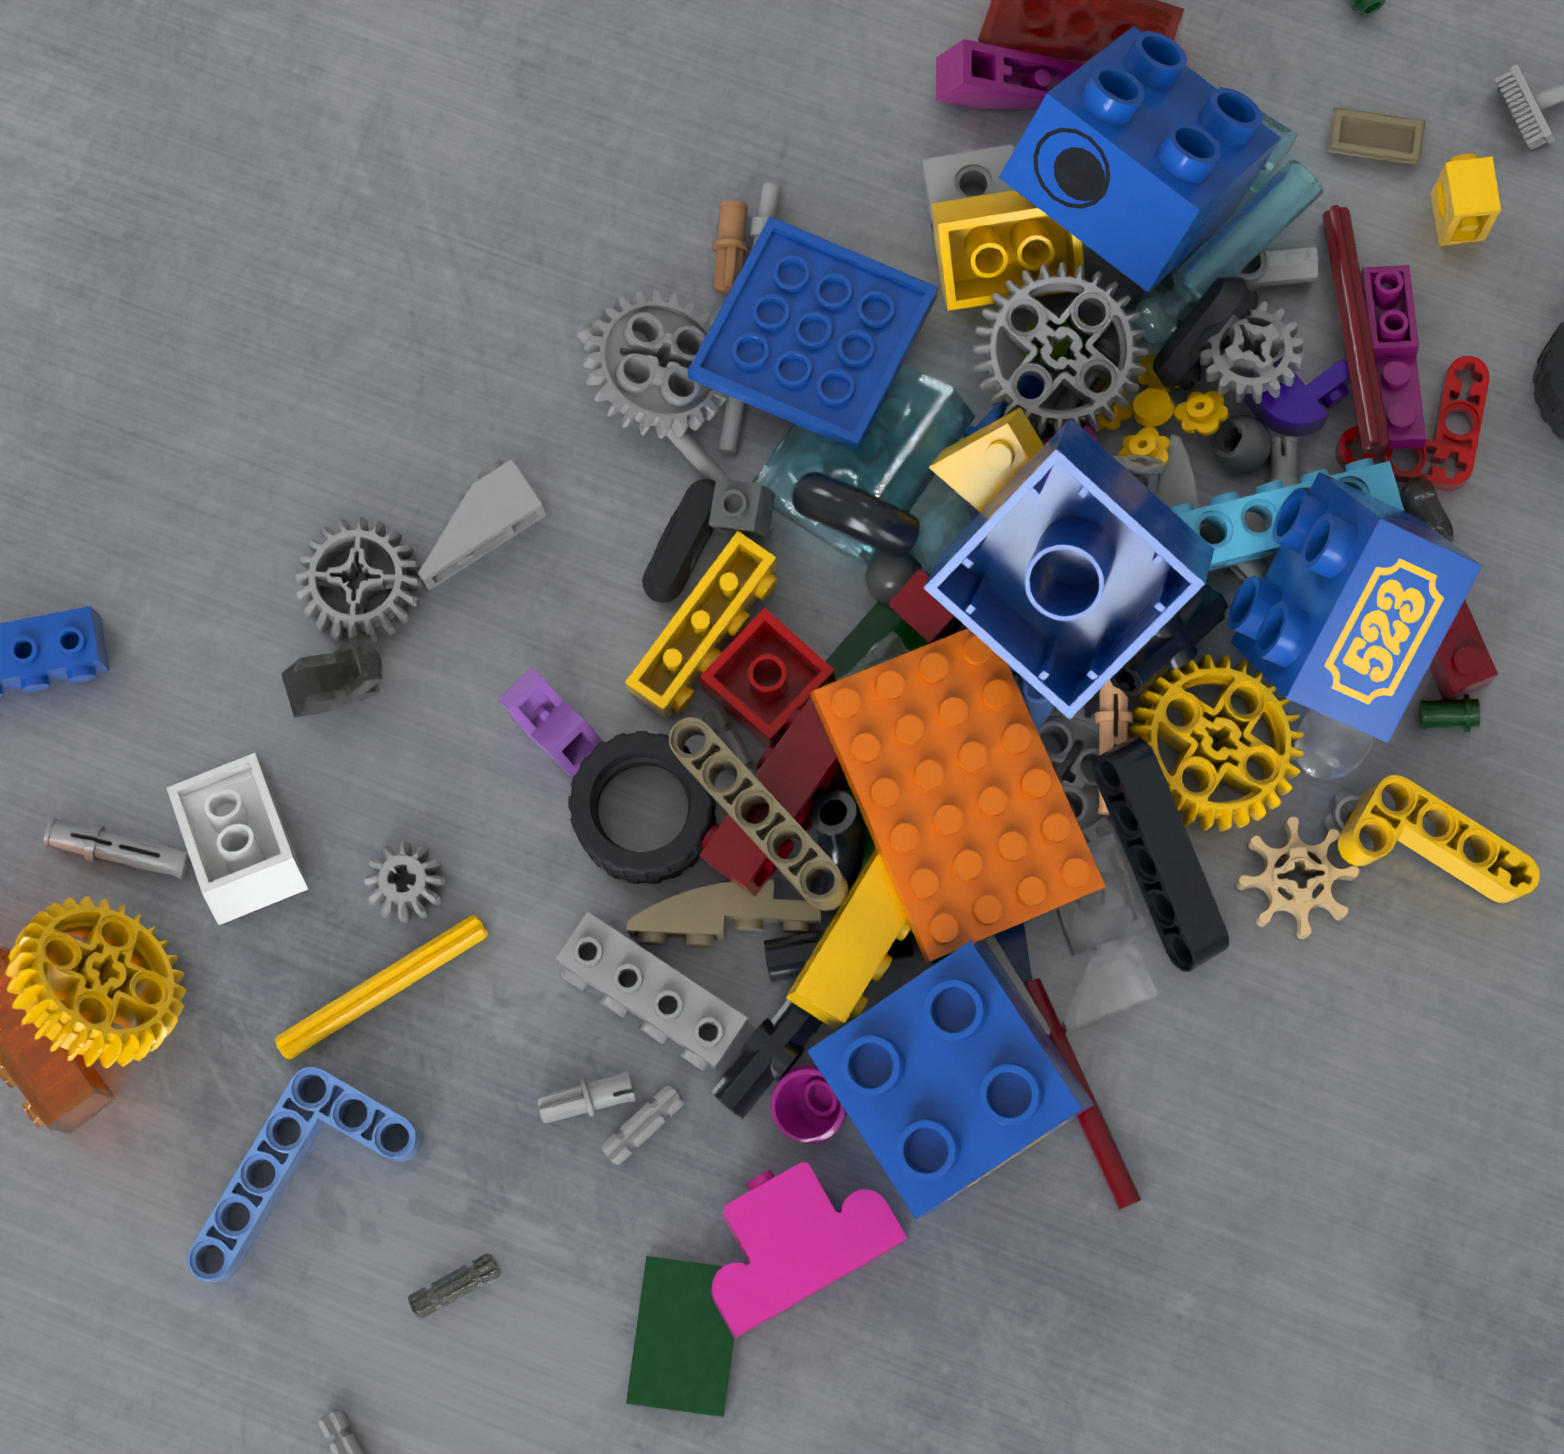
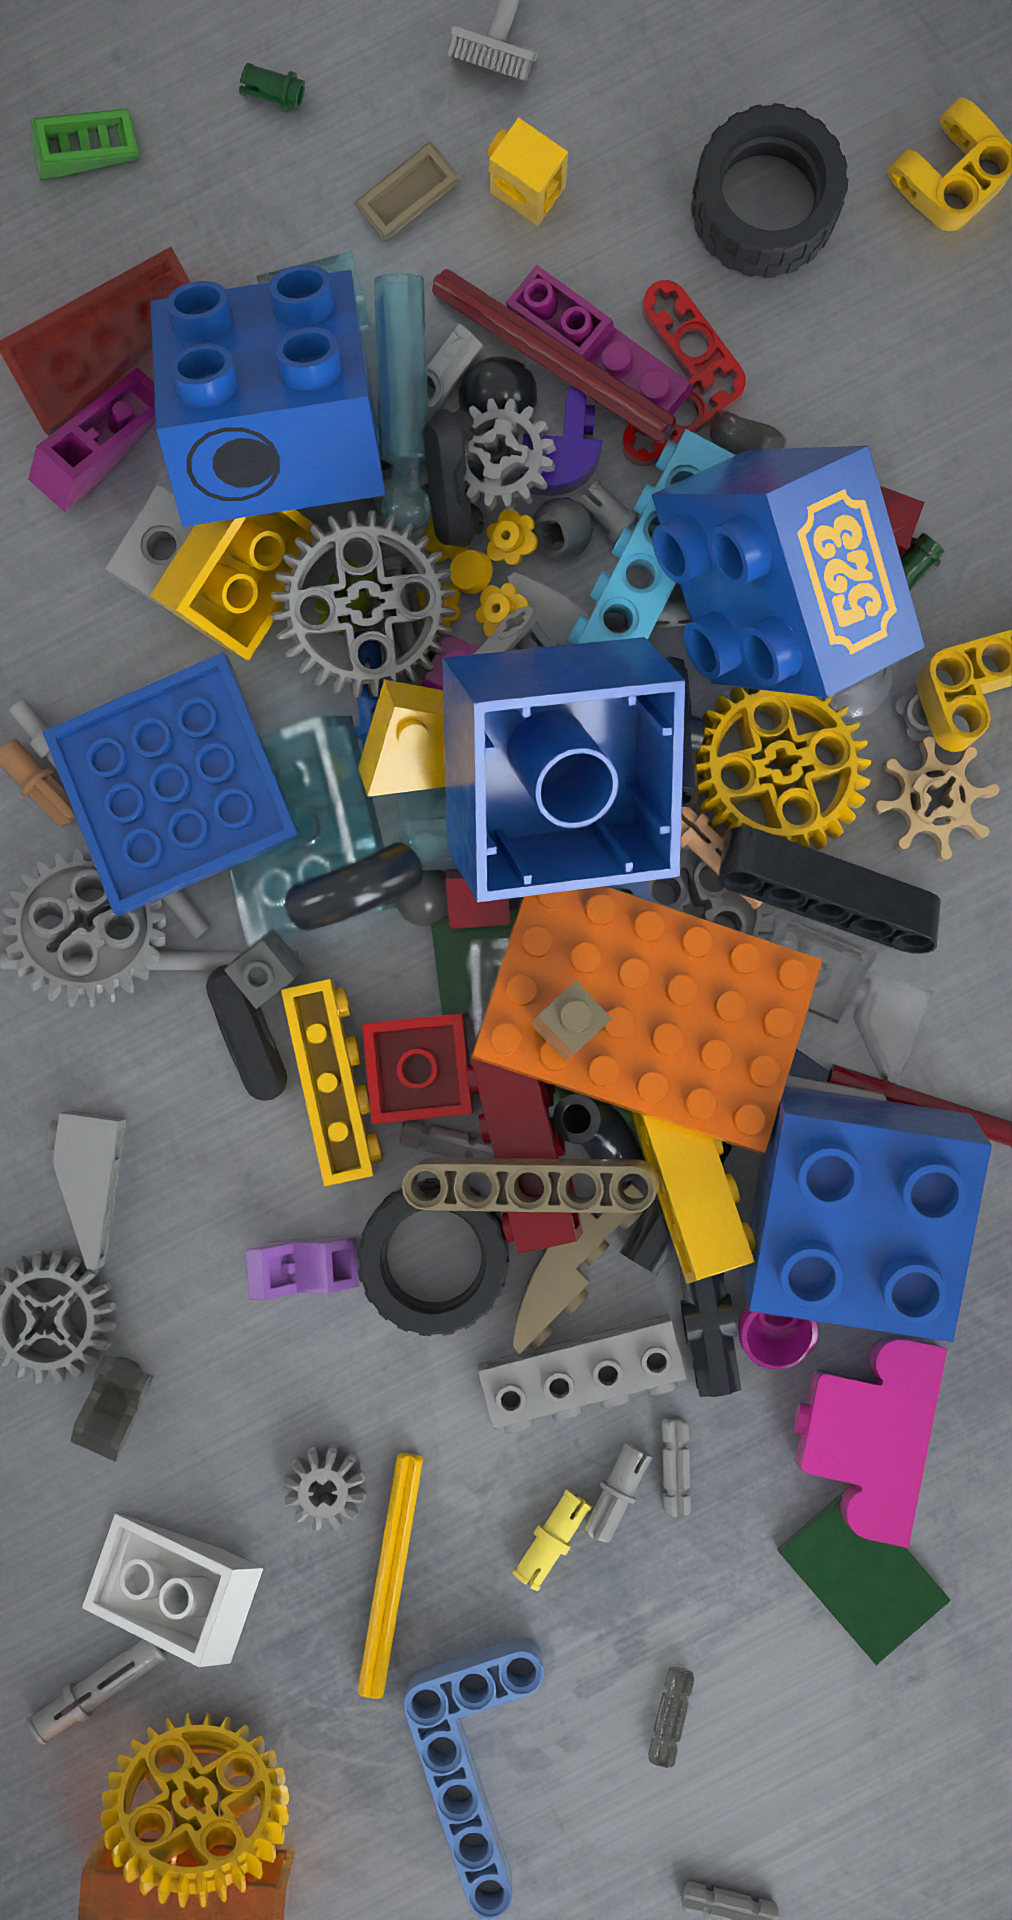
camera: 55 degrees left, 10 degrees up
none -> black hair [458,356,538,430]
none -> light yellow pin [512,1489,593,1591]
none -> dark tan brick [530,980,612,1061]

